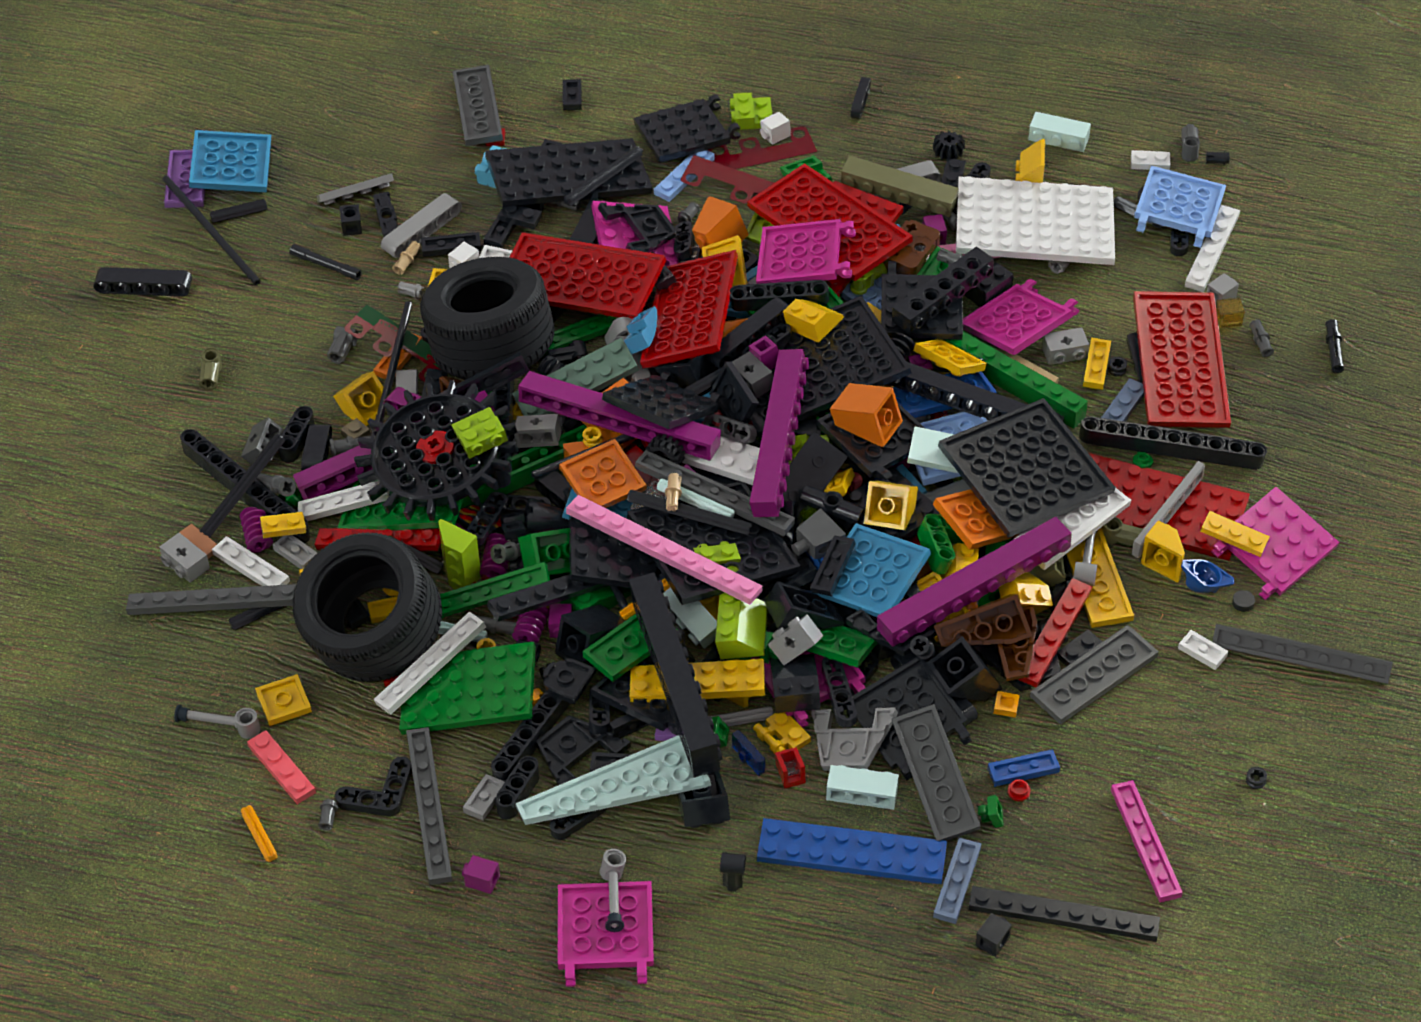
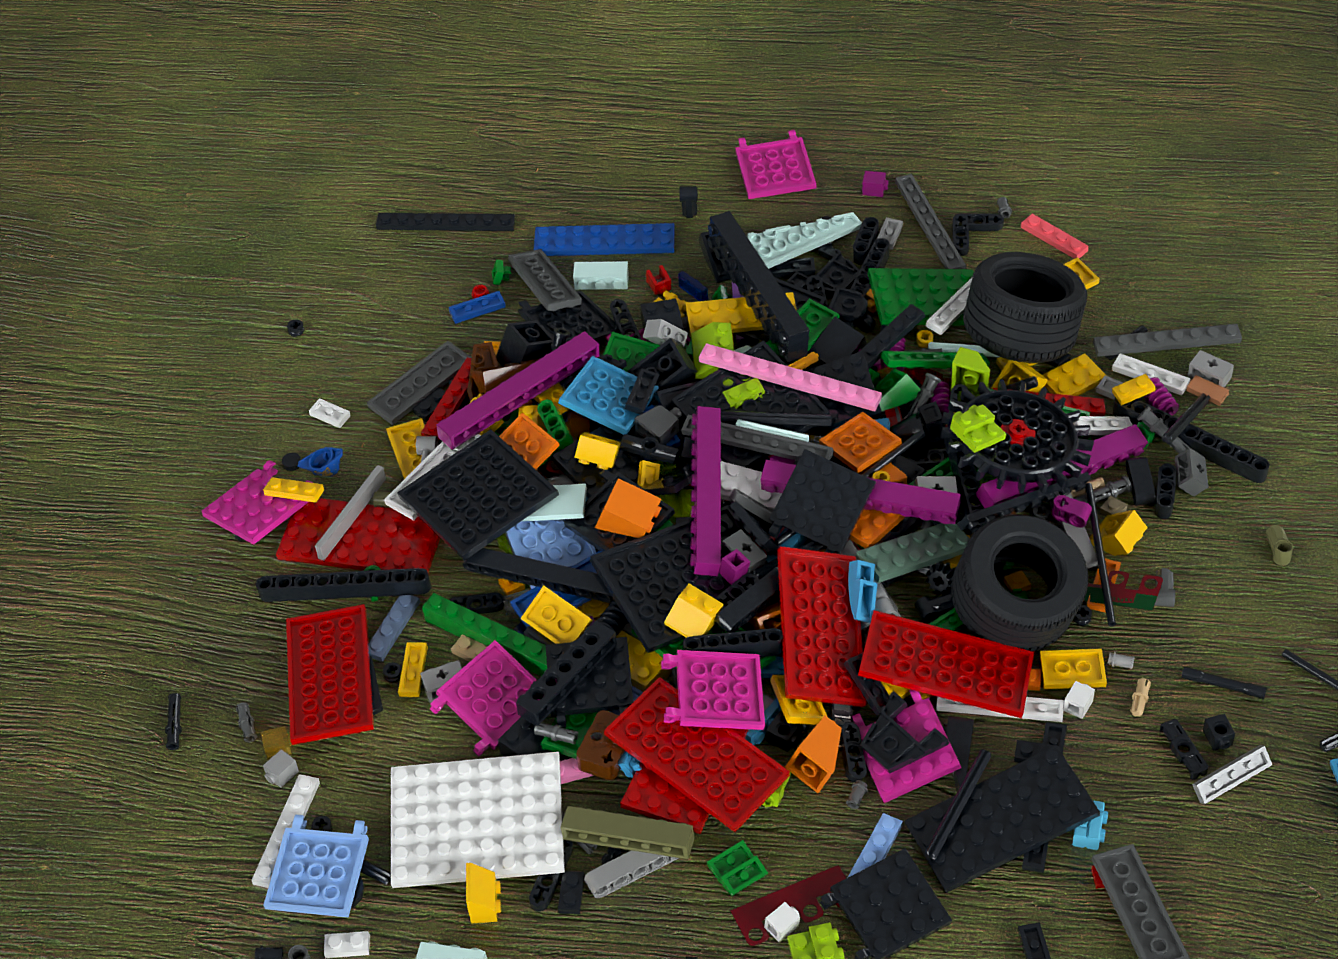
camera: 175 degrees right, 0 degrees up
light grey piece [174,704,261,739] -> none
light orange axle [241,805,277,862] -> none
light grey beam [381,193,462,259] -> none
black plate [421,232,481,257] -> none
light grey piece [599,849,626,932] -> none
tan axle [665,473,682,511] -> none
dark red piece [681,155,774,204] -> none
light grey wing [811,708,898,771] -> none
magenta brick [922,214,947,245] -> none
black gear [933,130,965,160] -> none
sand blue plate [933,838,981,924] -> none
black brick [975,913,1012,957] -> none
dark pink plate [1111,780,1183,903] -> none
yellow slope [1141,520,1185,583] -> none
dark grey plate [1212,623,1393,684] -> none

